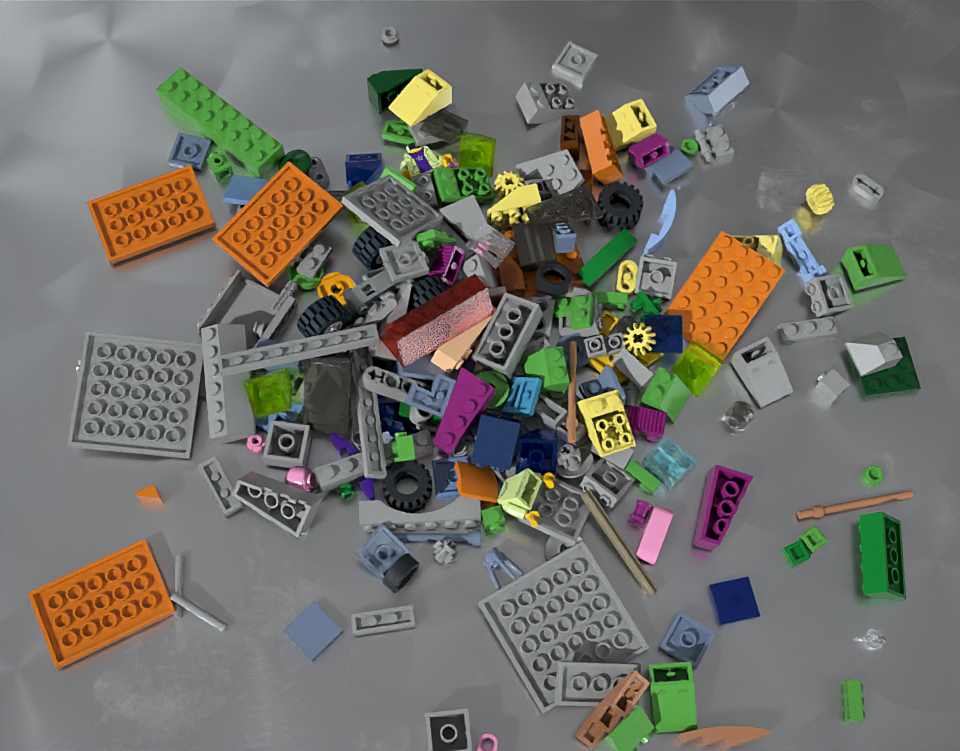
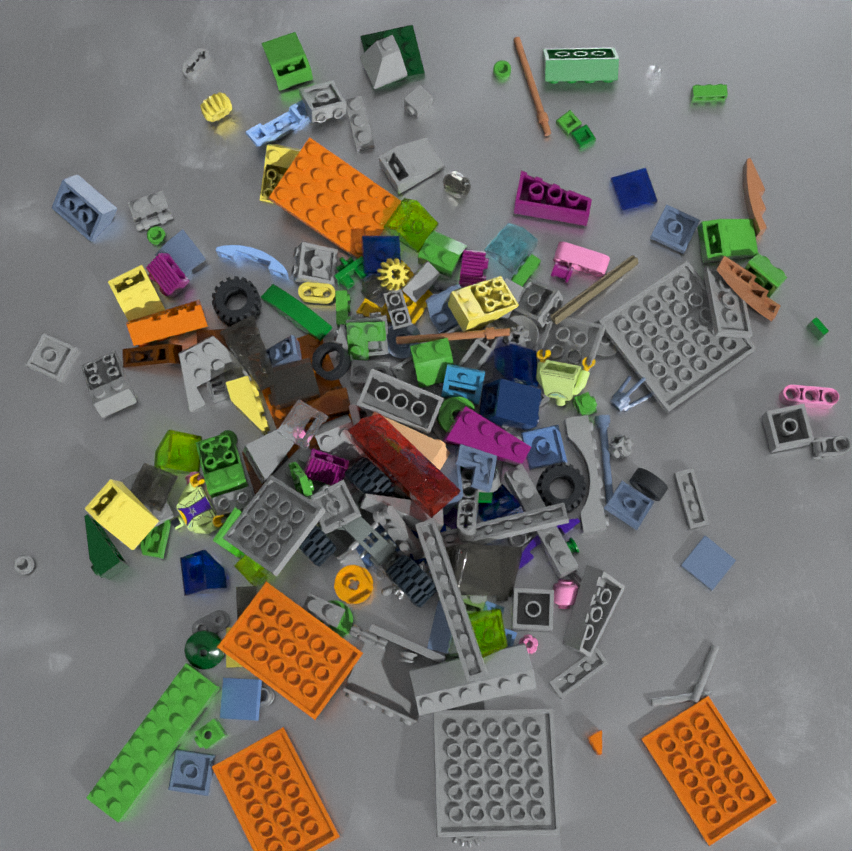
camera: 90 degrees left, 10 degrees up
bright green brick [392,432,415,462] -> none
orange slope [454,461,498,503] -> none
light yellow gear [494,170,524,199] -> none

